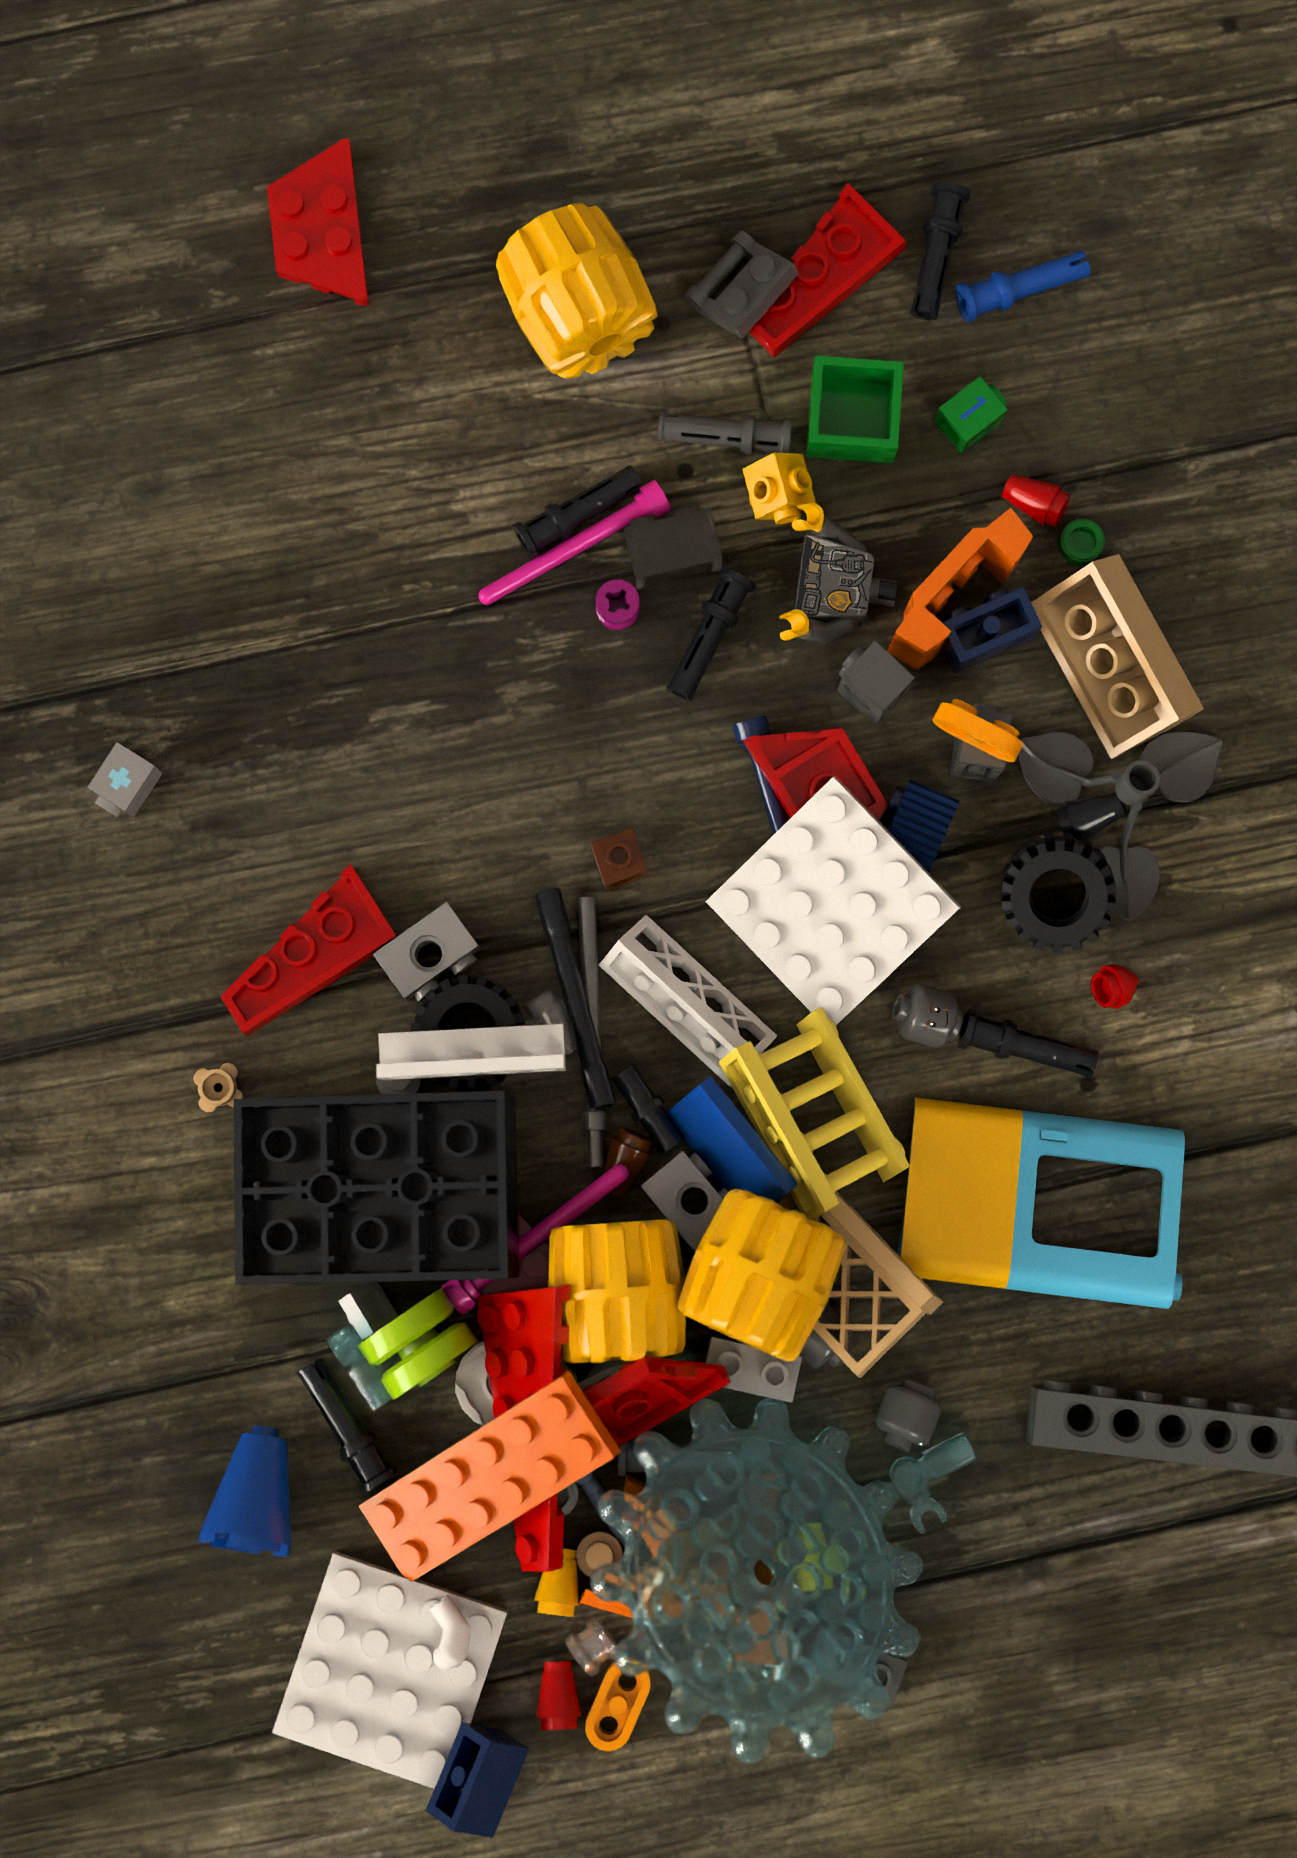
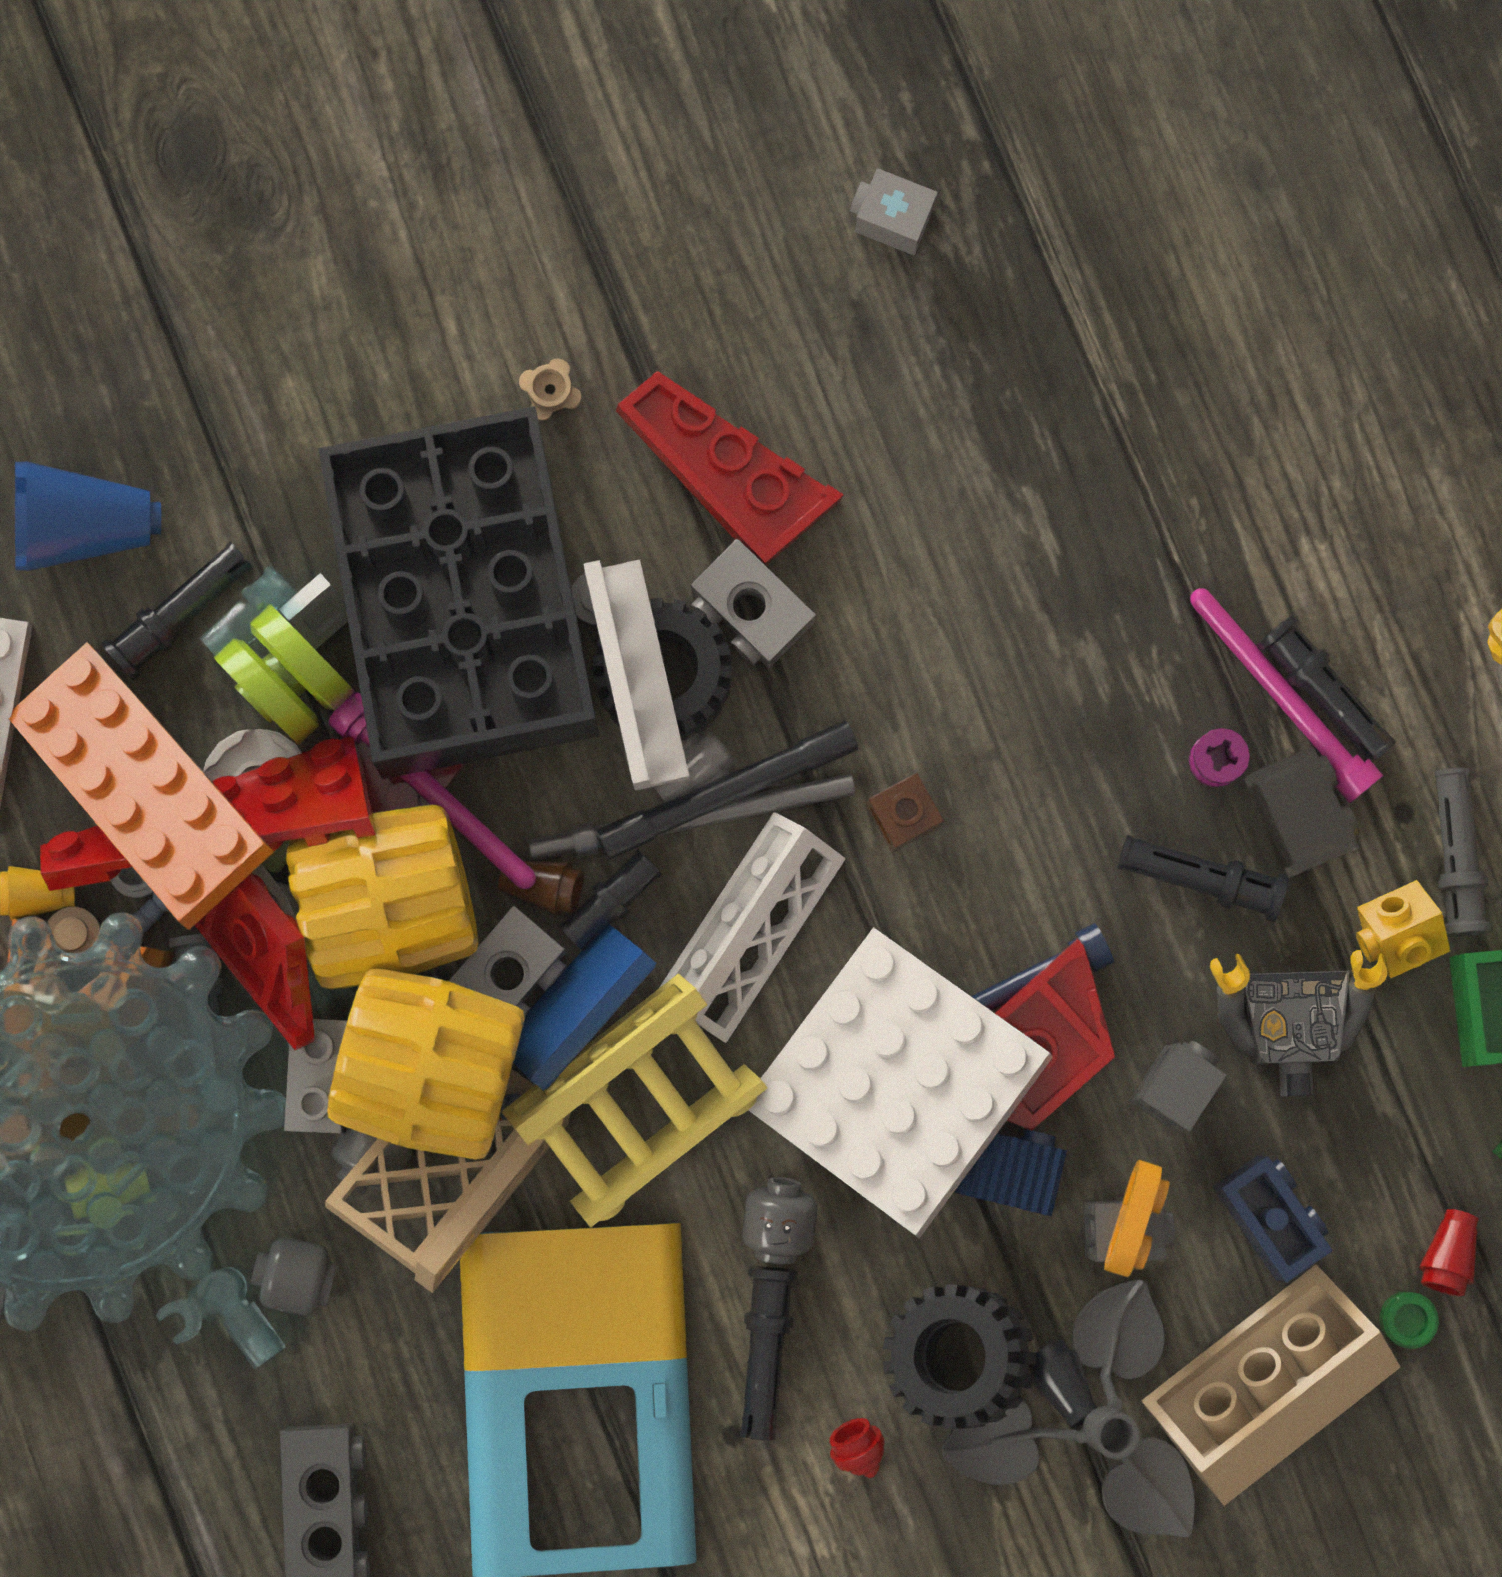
camera: 80 degrees right, 0 degrees up
orange plate [887,508,1033,670] -> none

